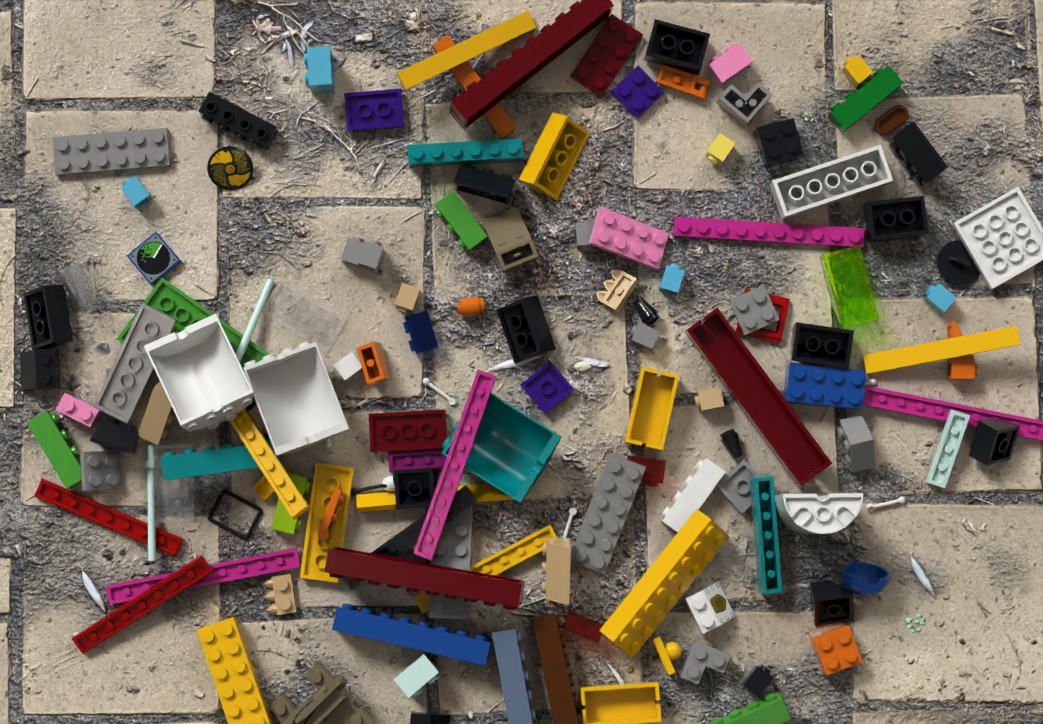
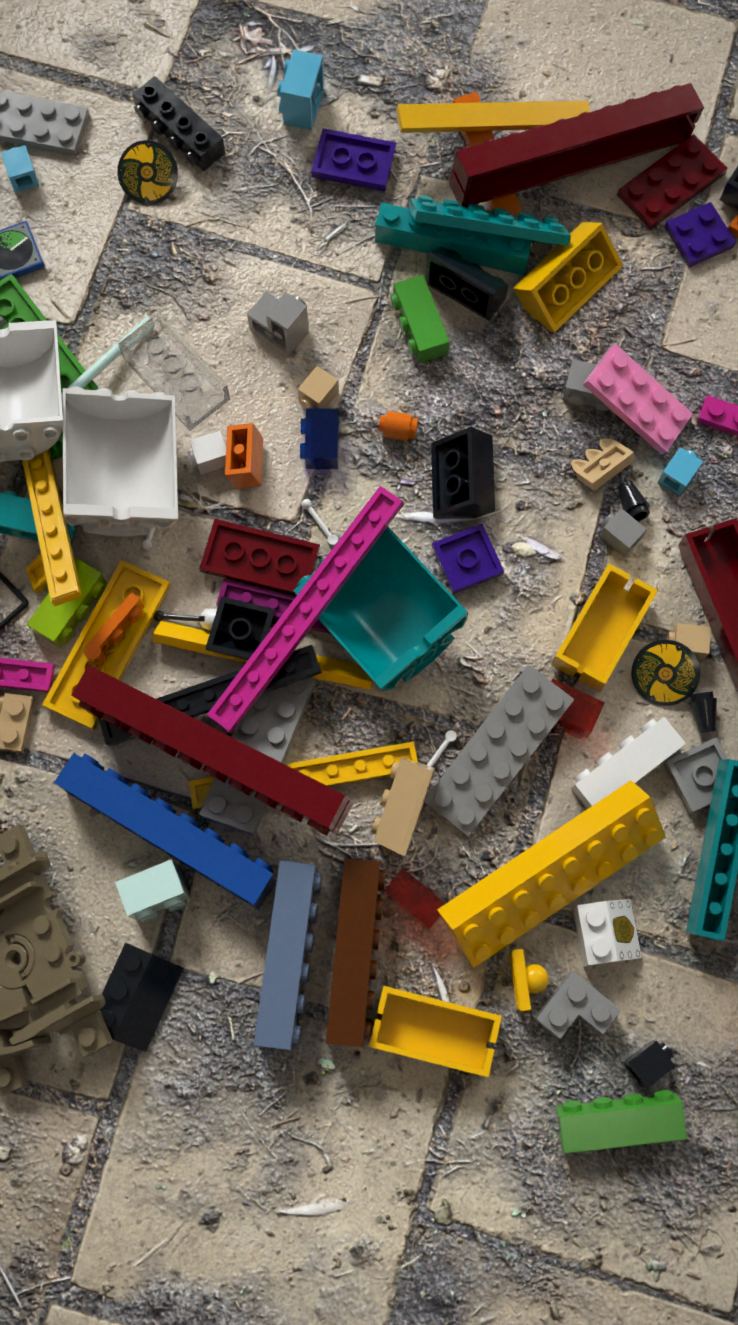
camera: 25 degrees right, 10 degrees down
dark tan slope [482,207,539,273] -> none
none -> teal plate [409,195,571,246]
none -> shield [631,640,700,706]

